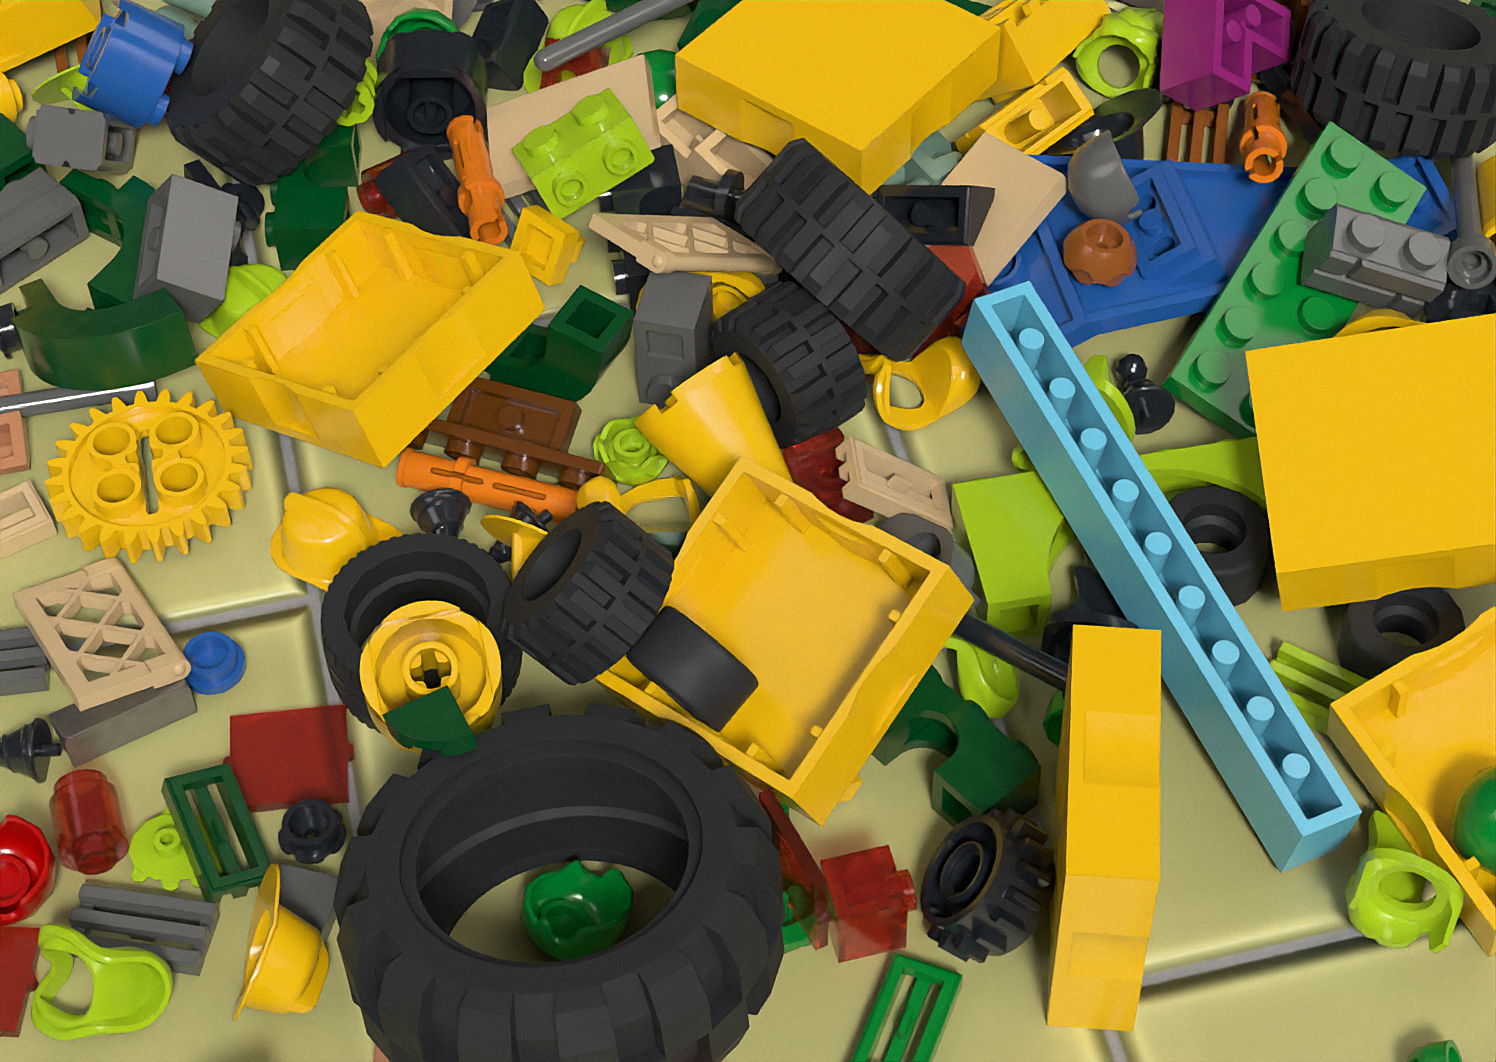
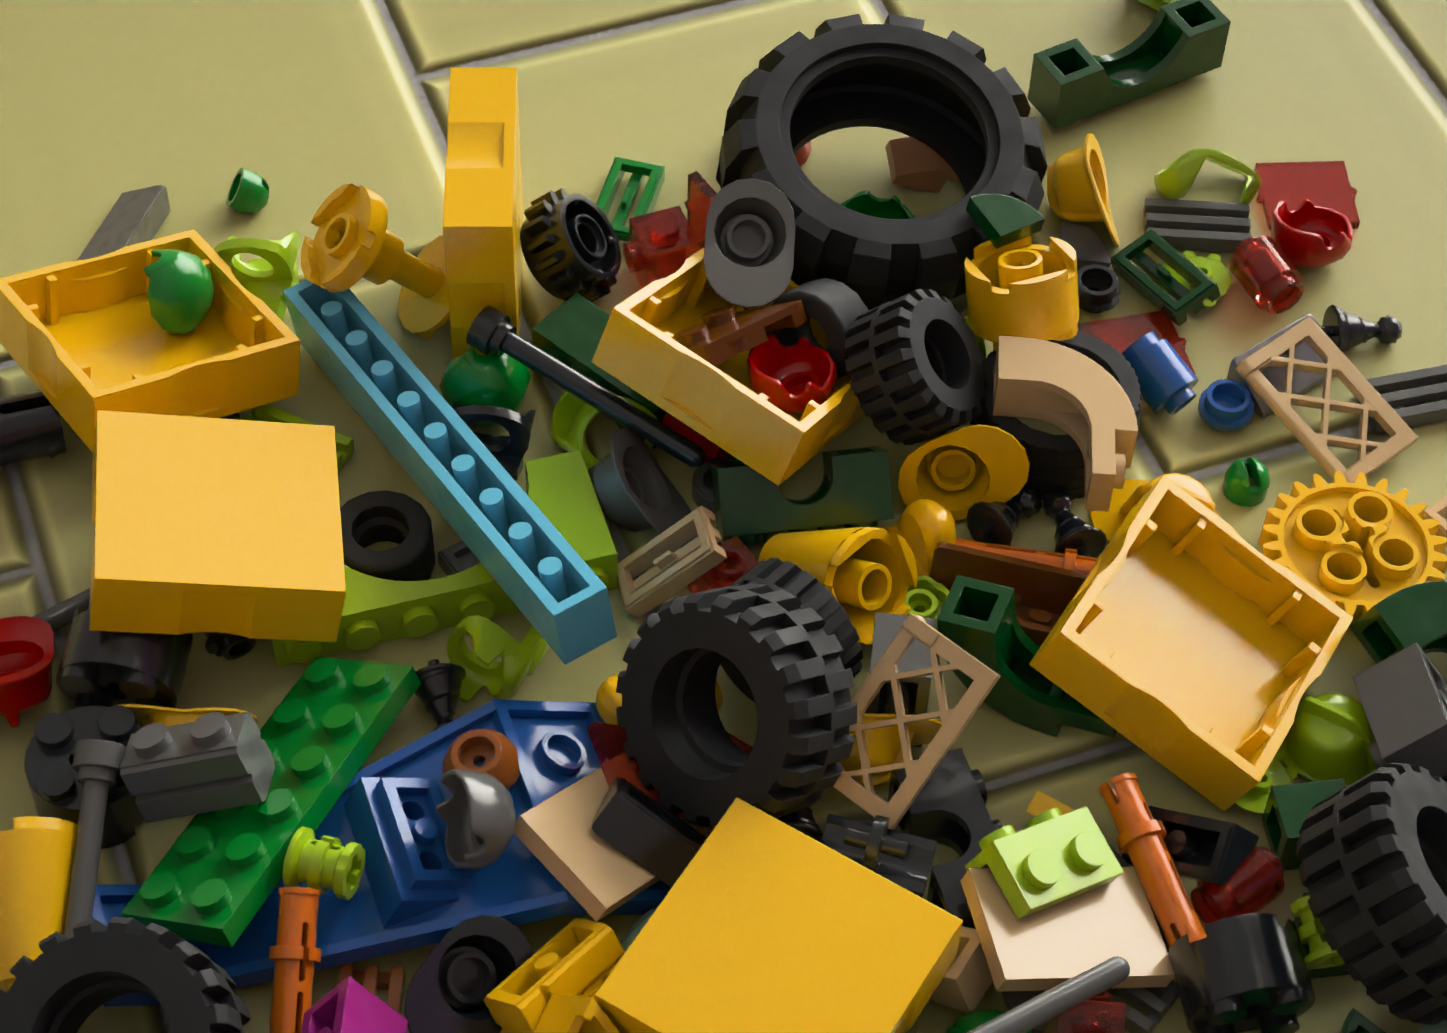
camera: 170 degrees right, 0 degrees up
none -> lime bush [283,826,365,900]
none -> yellow piece [301,183,450,339]
none -> reddish brown wing [674,300,808,366]
none -> dark grey piece [704,178,795,308]
none -> red hair [747,334,838,414]
none -> tan arch [993,336,1138,511]
none -> blue brick [1122,332,1199,415]
none -> green hinge [1222,457,1270,507]

